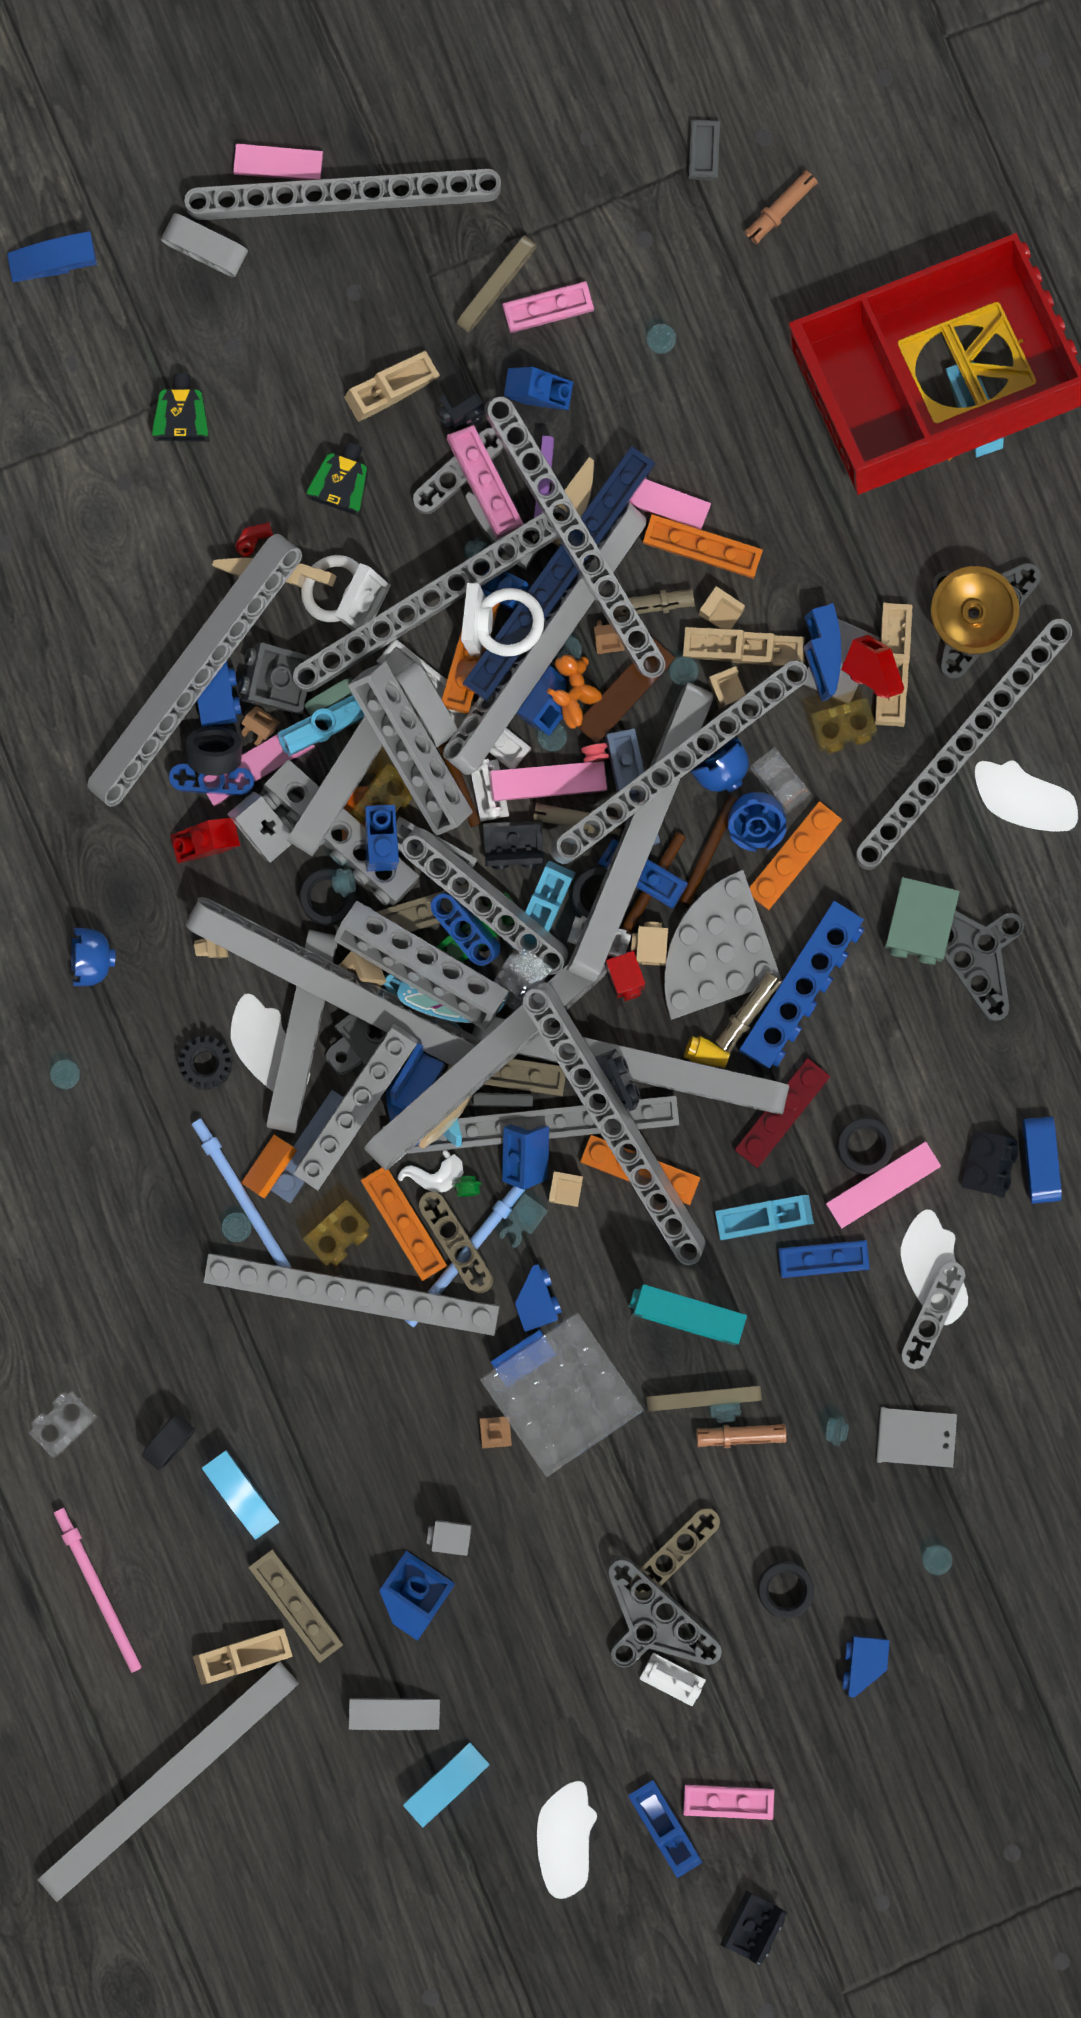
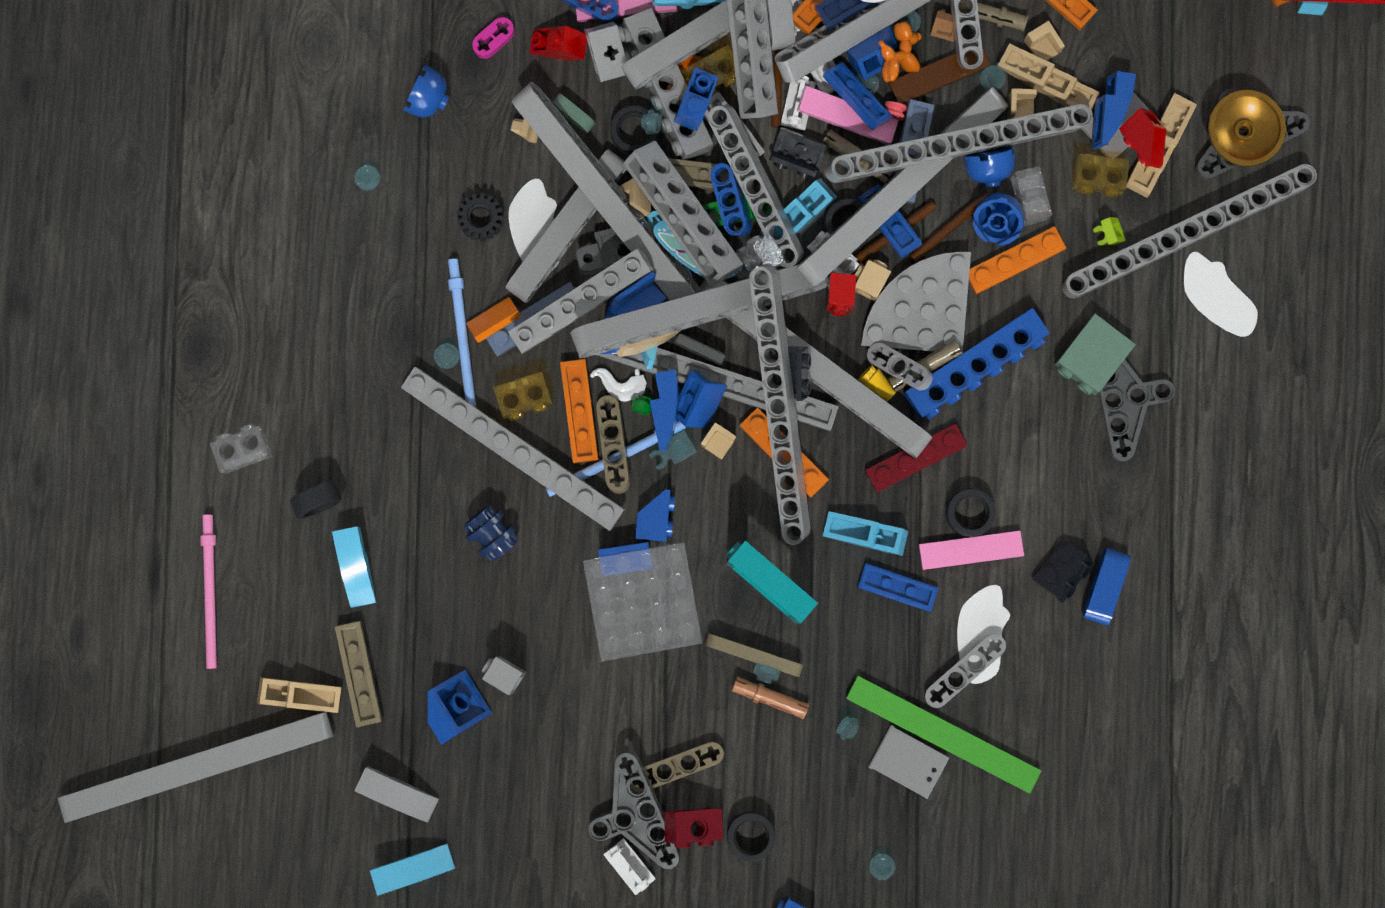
camera: 25 degrees right, 0 degrees up
dark tan plate [447,1059,566,1097] -> none
medium nougat tile [480,1416,512,1448] -> none
none -> dark blue piece [464,506,518,561]
none -> dark pink beam [472,17,515,59]
none -> sand green beam [552,93,596,133]
none -> blue slope [650,369,679,453]
none -> dark red brick [664,807,723,848]
none -> blue tile [822,62,892,131]
none -> bright green tile [846,676,1041,794]
none -> light grey beam [867,343,933,391]
none -> lime tile [1093,217,1126,245]

